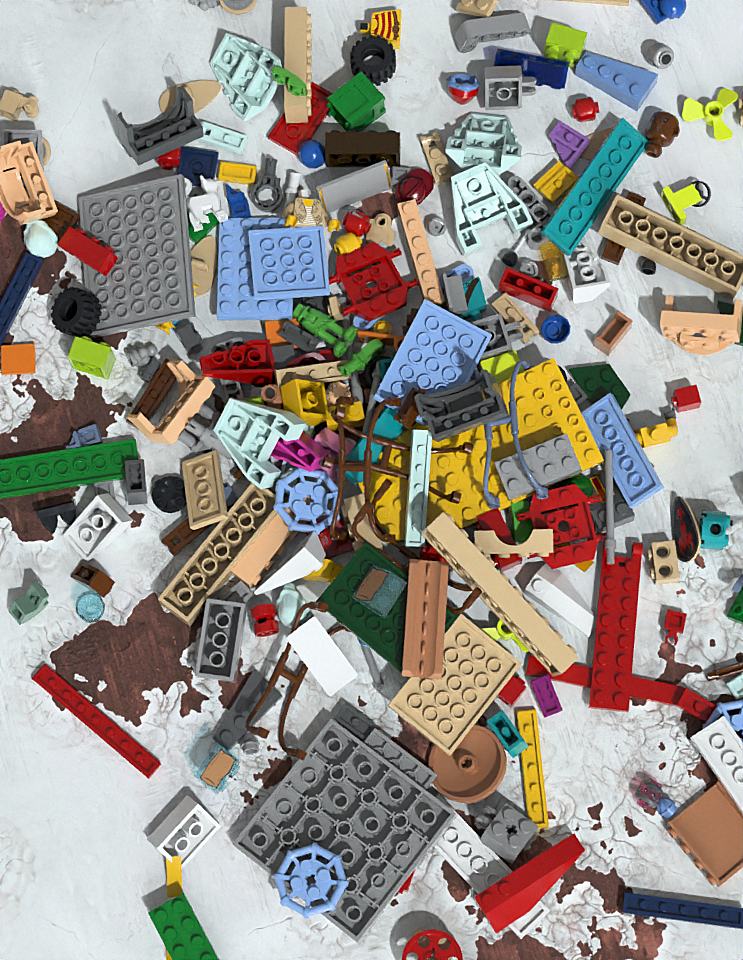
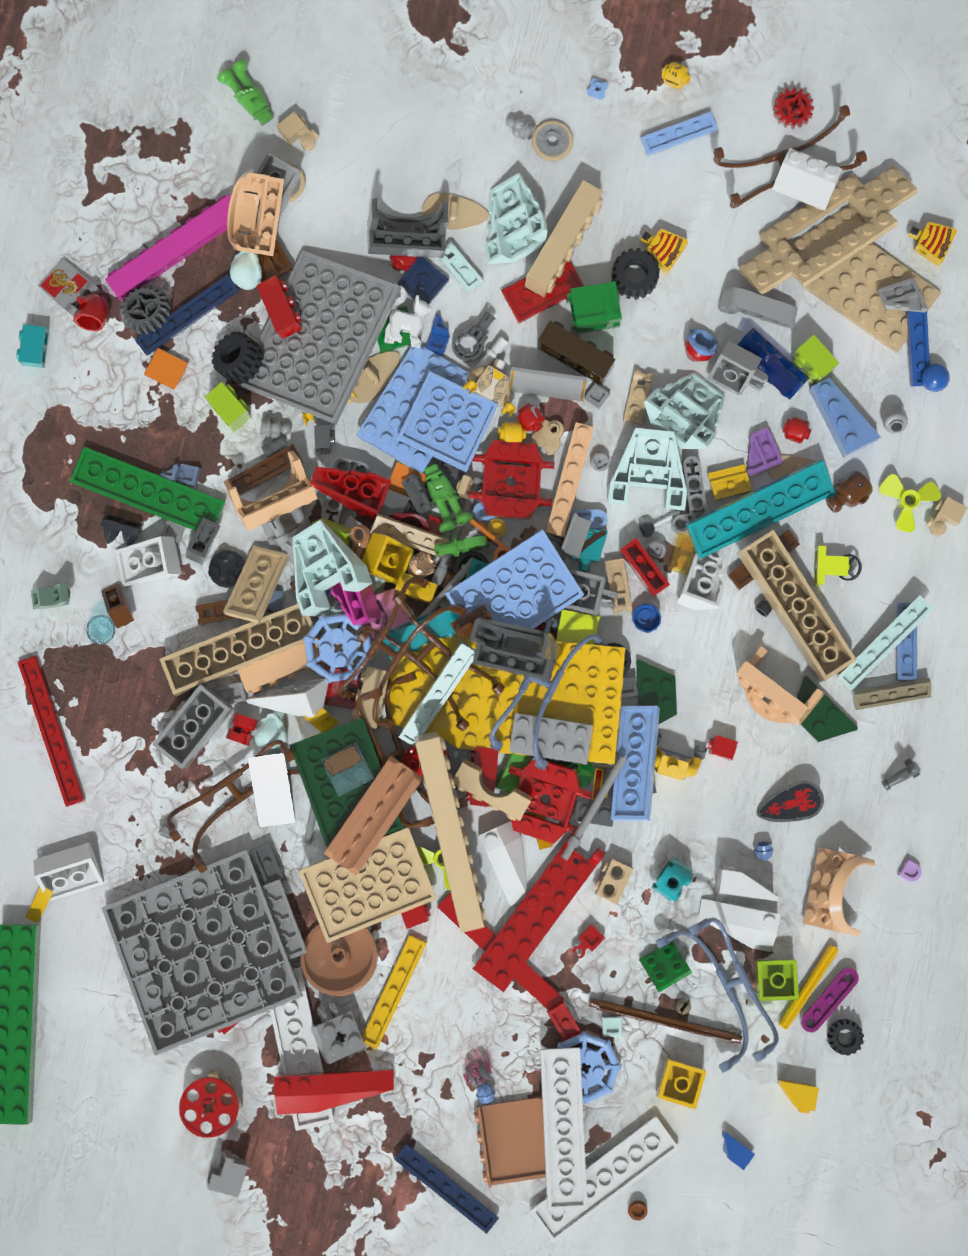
camera: 25 degrees right, 10 degrees up
slope [194,743,240,795] -> none
dark grey wing [213,669,283,753] -> none
yellow tile [218,161,257,185] -> none
bright green slope [272,65,307,97] -> none
light blue plate [273,842,349,918] -> none
blue hair [297,140,326,169] -> none
dark red piece [395,168,434,206] -> none
teal brick [486,710,529,758] -> none
magenta plate [530,674,563,718] -> none
nougat panel [593,310,633,356] -> none
shield [672,496,701,562] -> none

